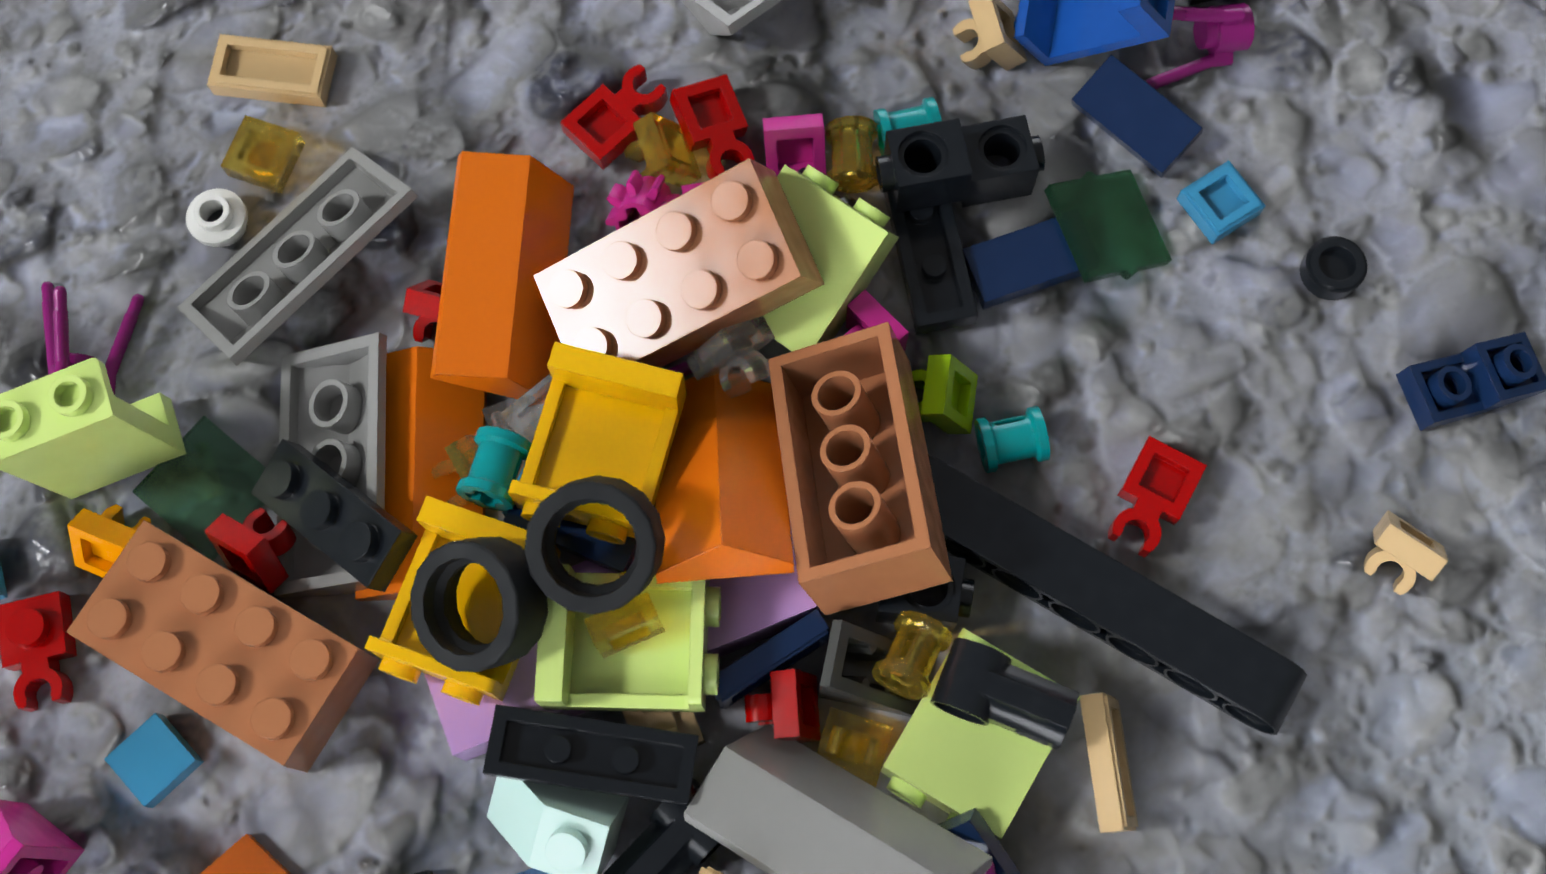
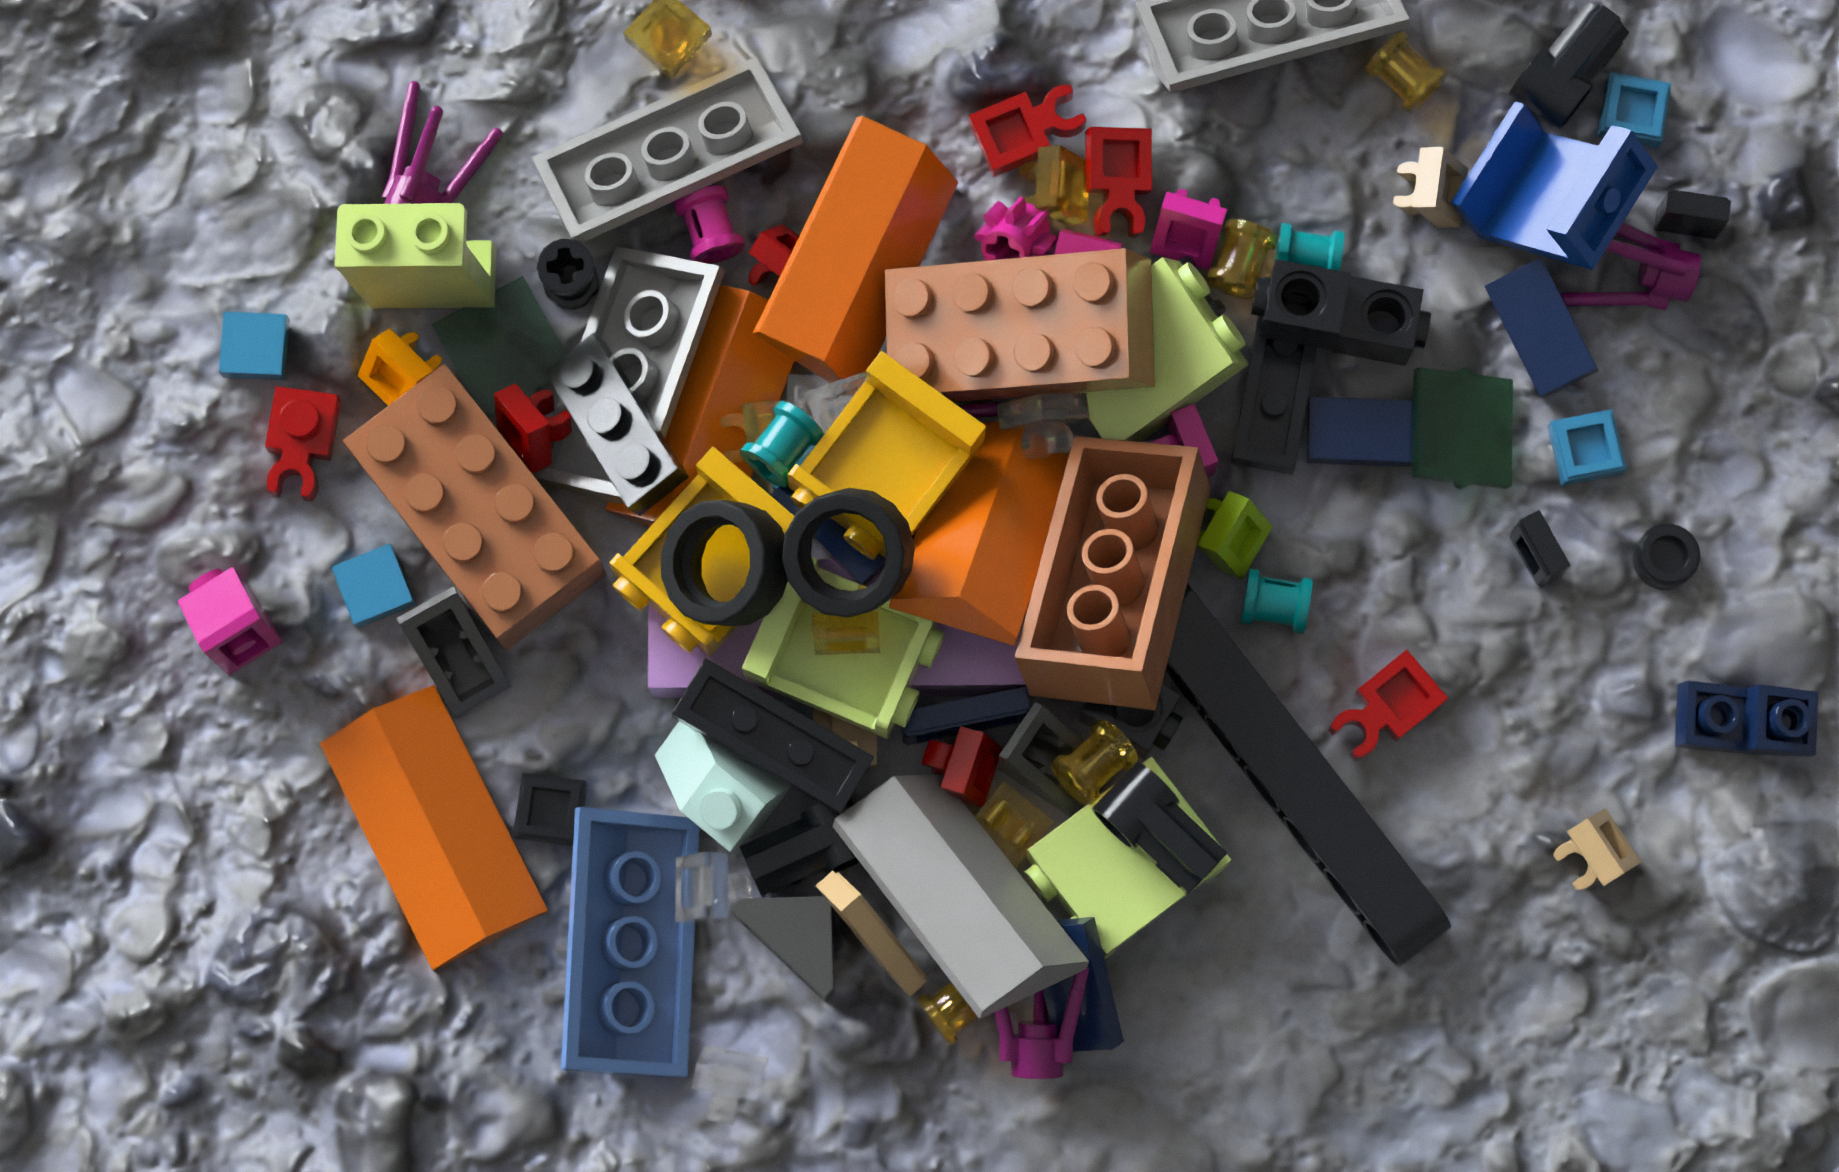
camera: 20 degrees right, 5 degrees up
white plate [186,188,248,247] -> none
tan tile [1079,692,1139,833] -> none
none -> dark grey slope [397,586,511,718]
none -> black bush [537,238,599,310]
none -> dark pink bush [673,185,745,264]
none -> black tile [1509,510,1571,588]

